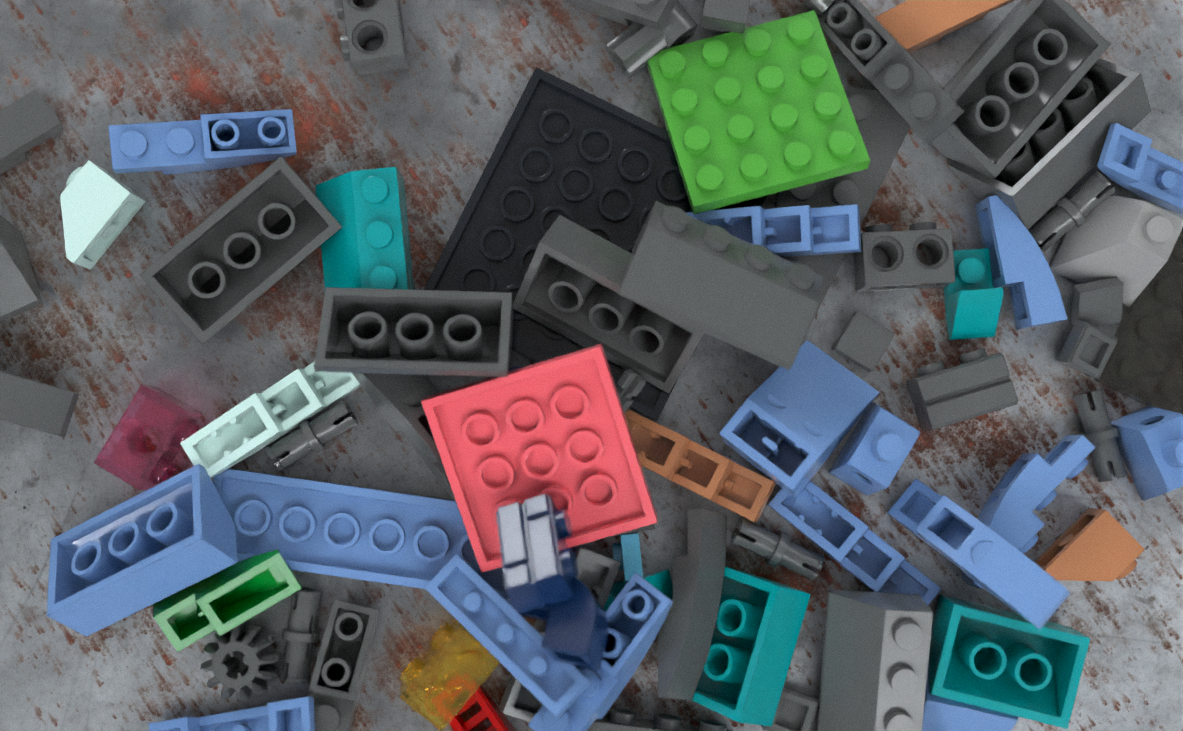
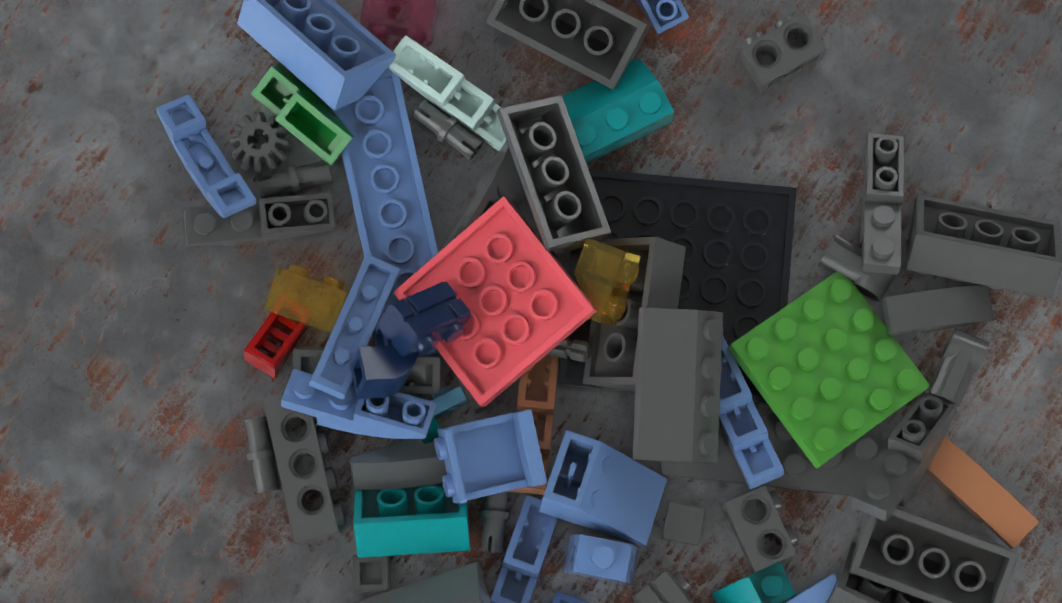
camera: 75 degrees right, 5 degrees down
none -> medium blue panel [434,409,547,504]
none -> clear yellow slope [574,238,641,327]

